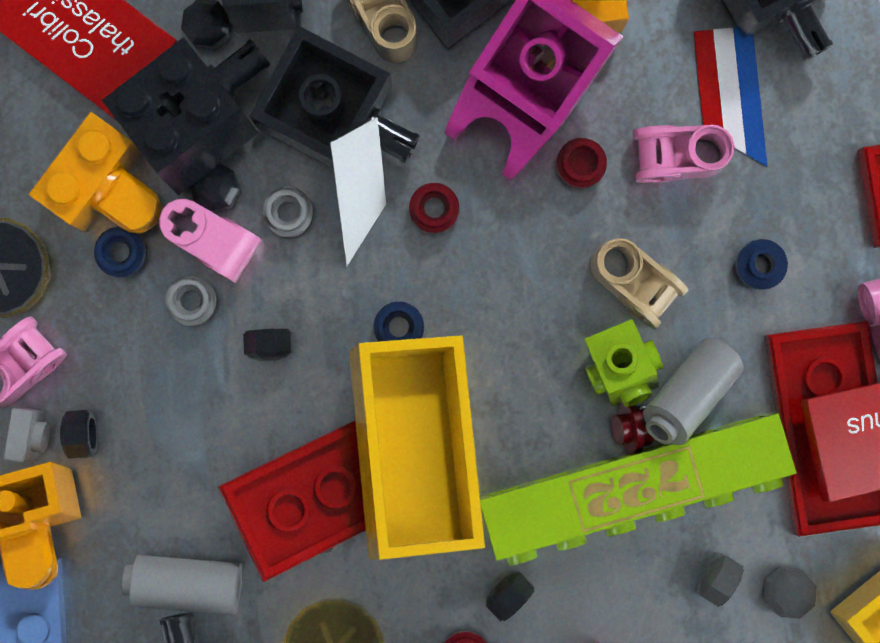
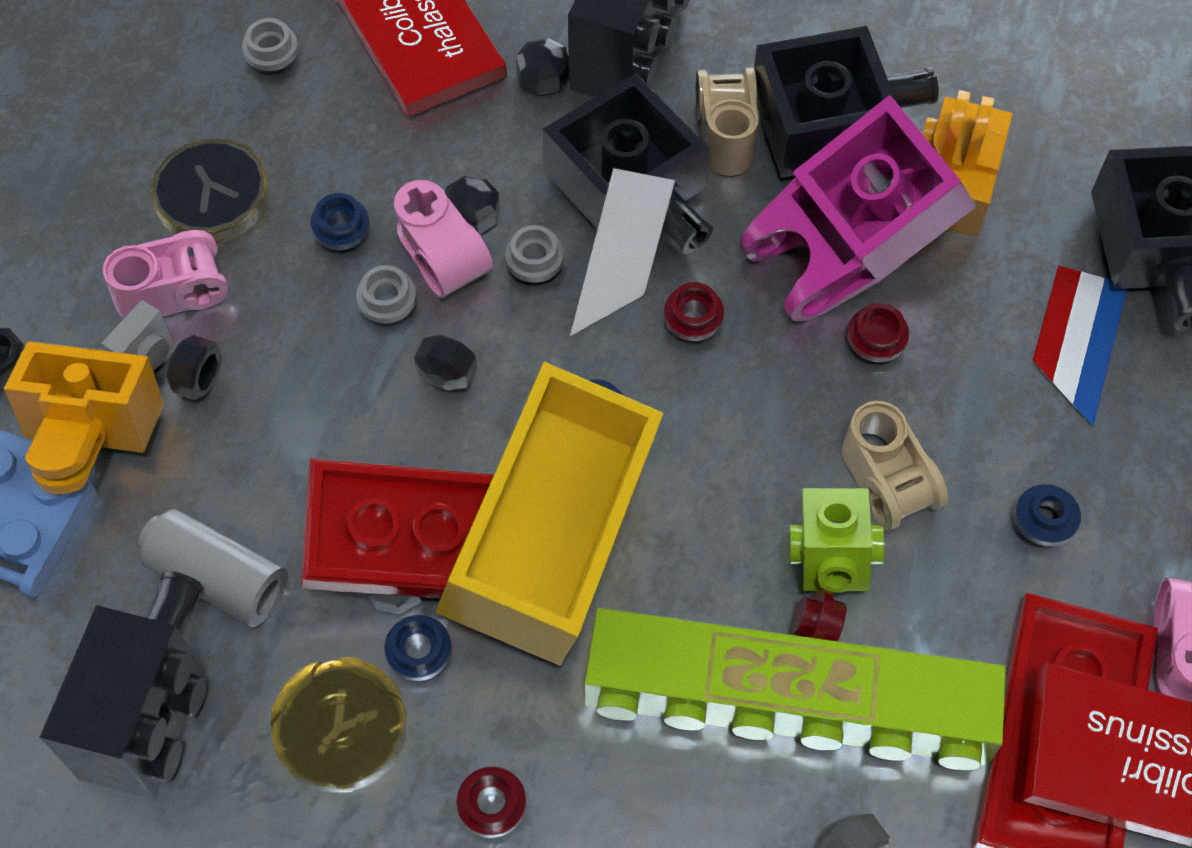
camera: 30 degrees right, 25 degrees down
light orange brick [28,112,162,234] -> none
black brick [102,37,270,196] -> none
black tile [486,571,535,622] -> none
bright pink piece [633,125,735,183] -> none
light grey brick [643,338,743,445] -> none
none -> dark blue plate [384,615,452,681]

